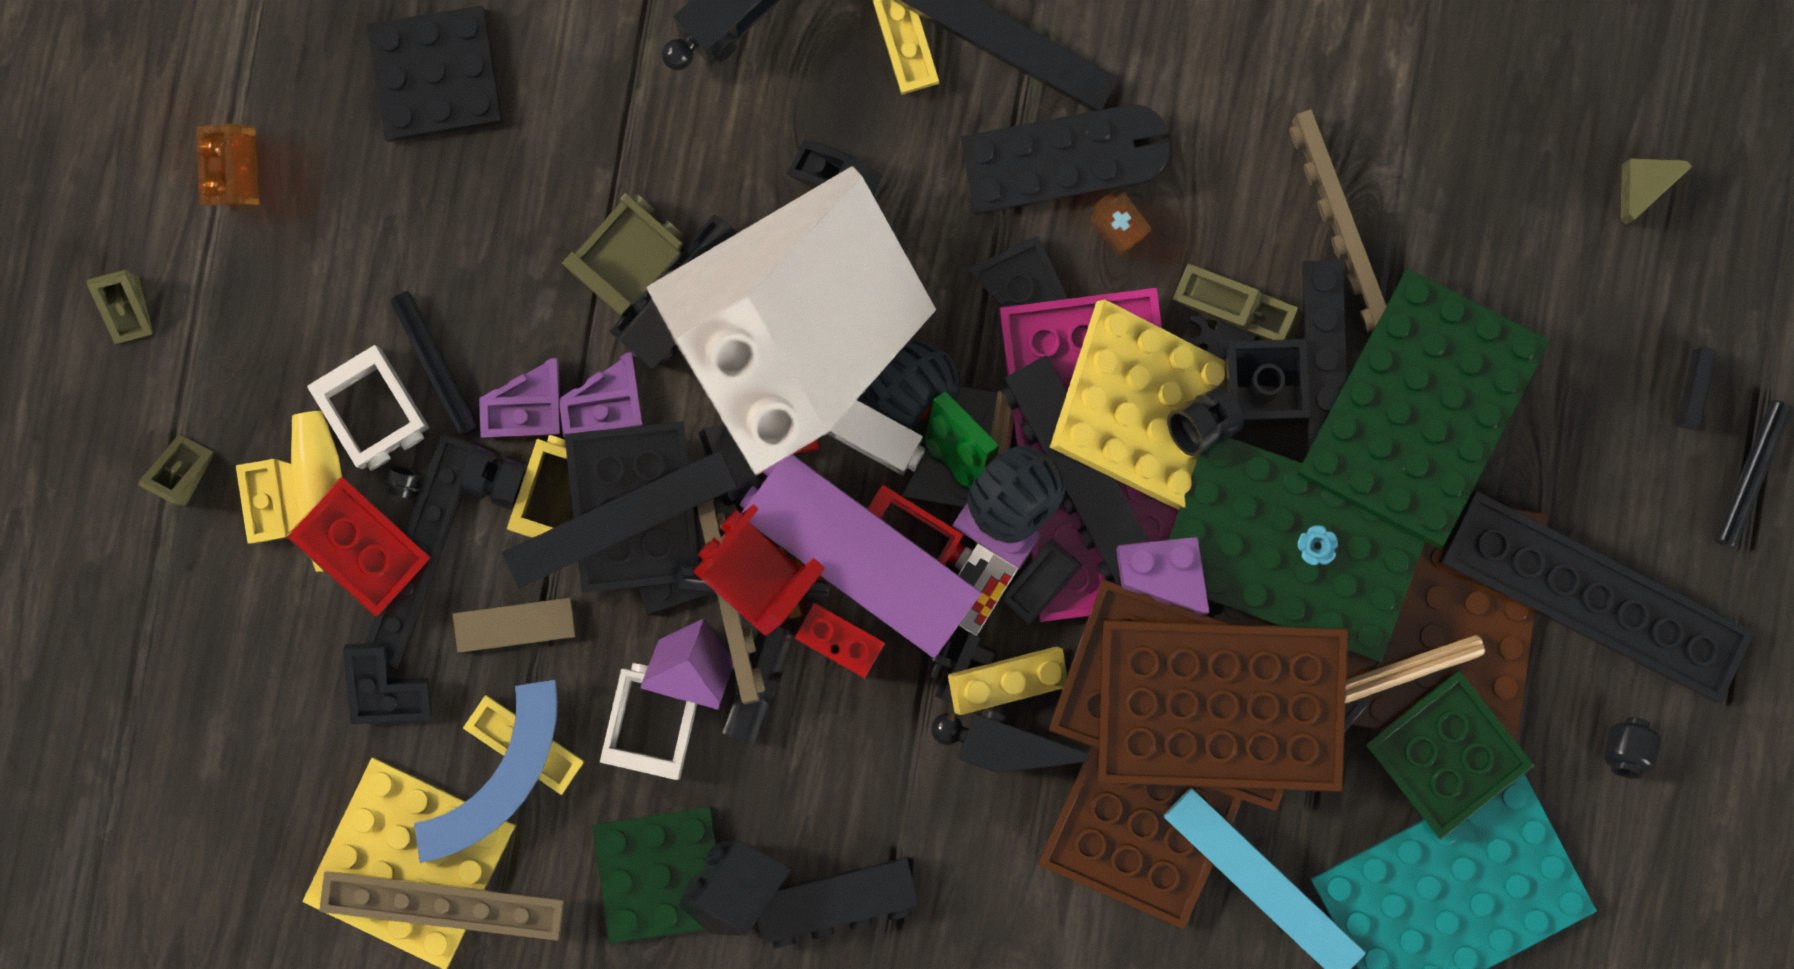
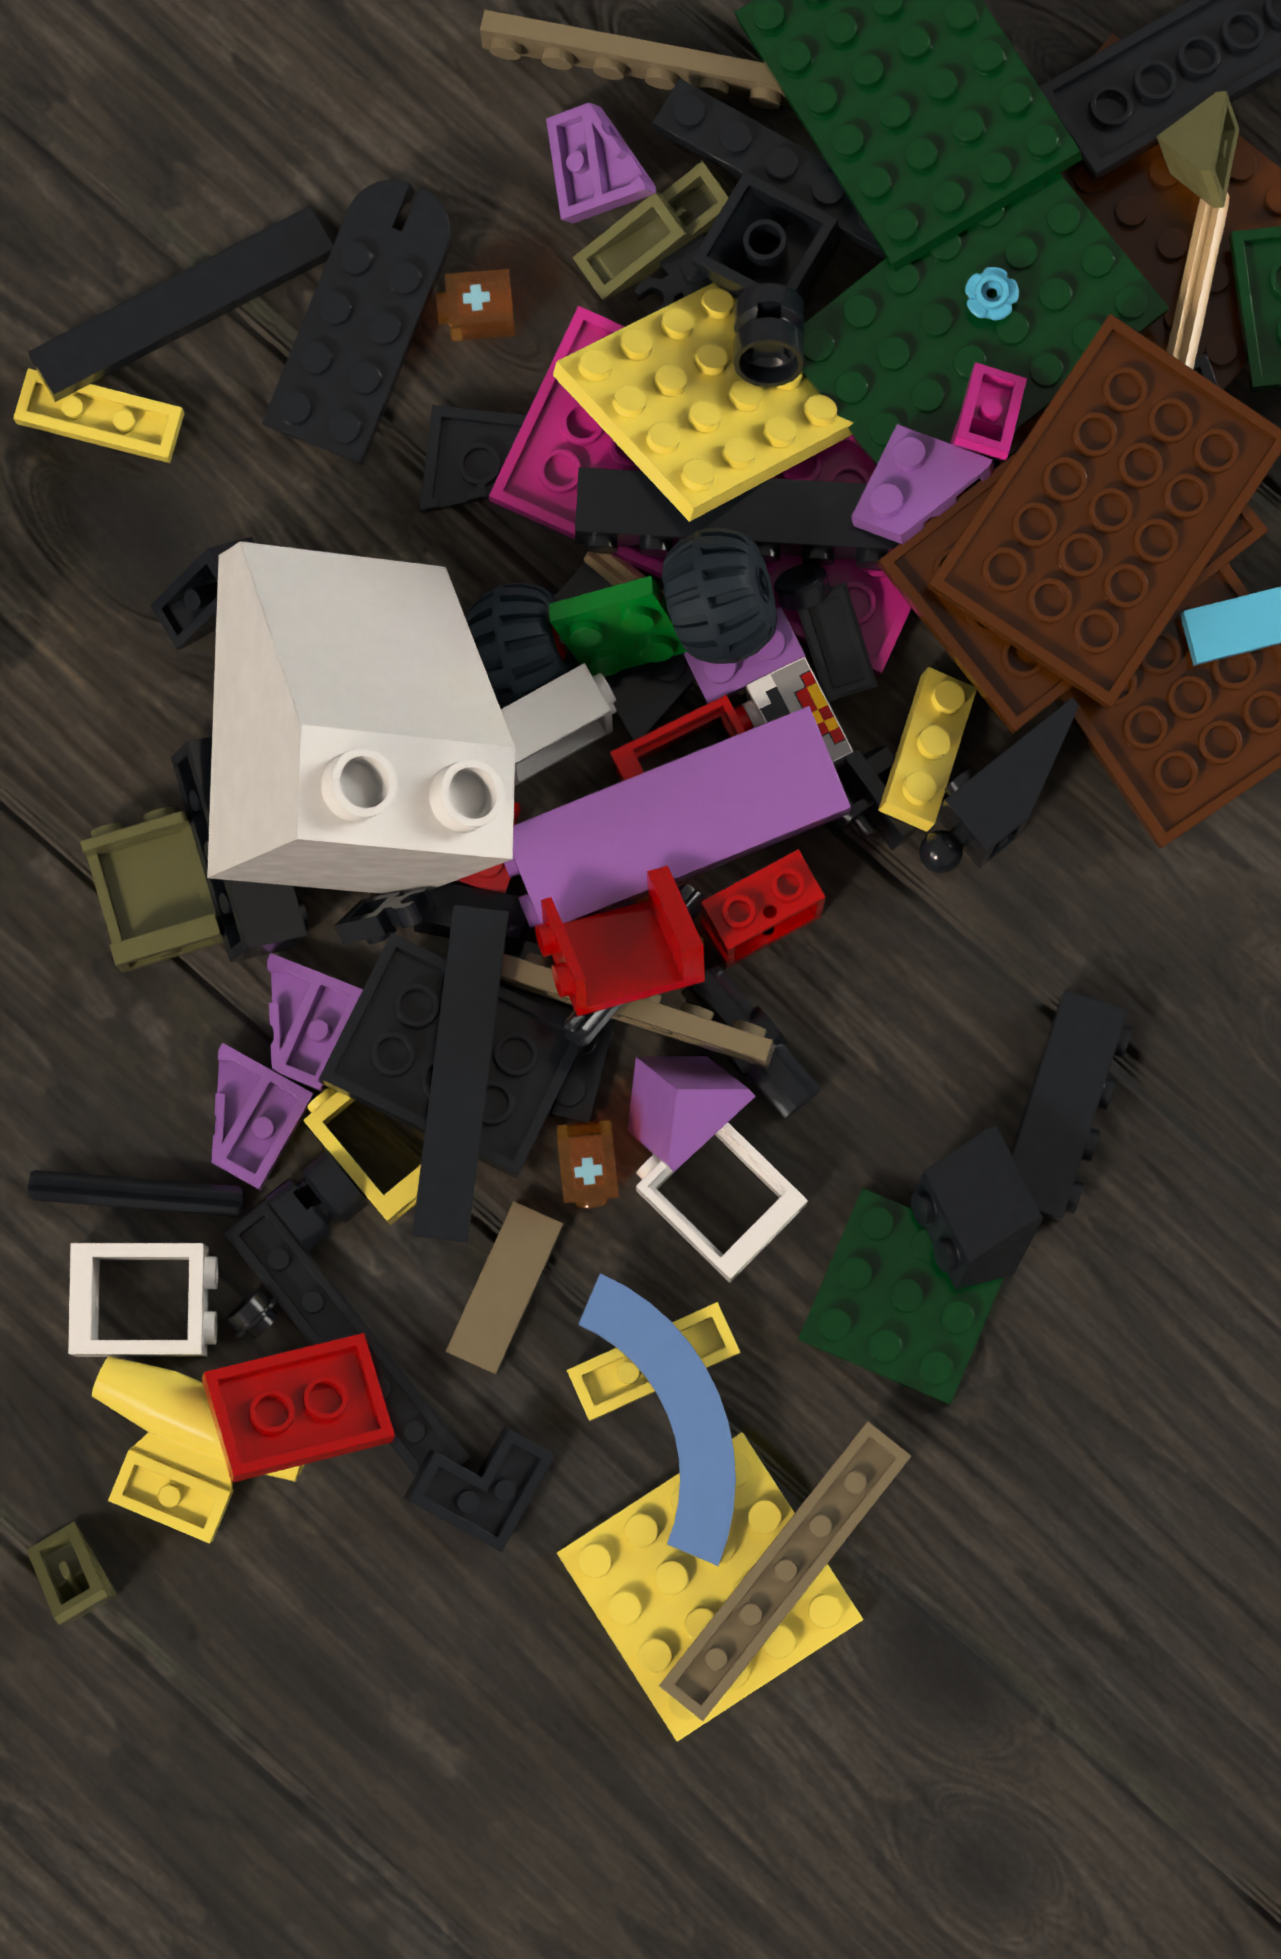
camera: 55 degrees left, 5 degrees down
none -> black plate [334,888,436,944]
none -> medium lavender wing [546,103,656,223]
none -> clear orange brick [557,1120,619,1208]
none -> black tile [774,564,831,611]
none -> dark pink slope [949,362,1027,461]
none -> olive slope [1156,91,1239,208]

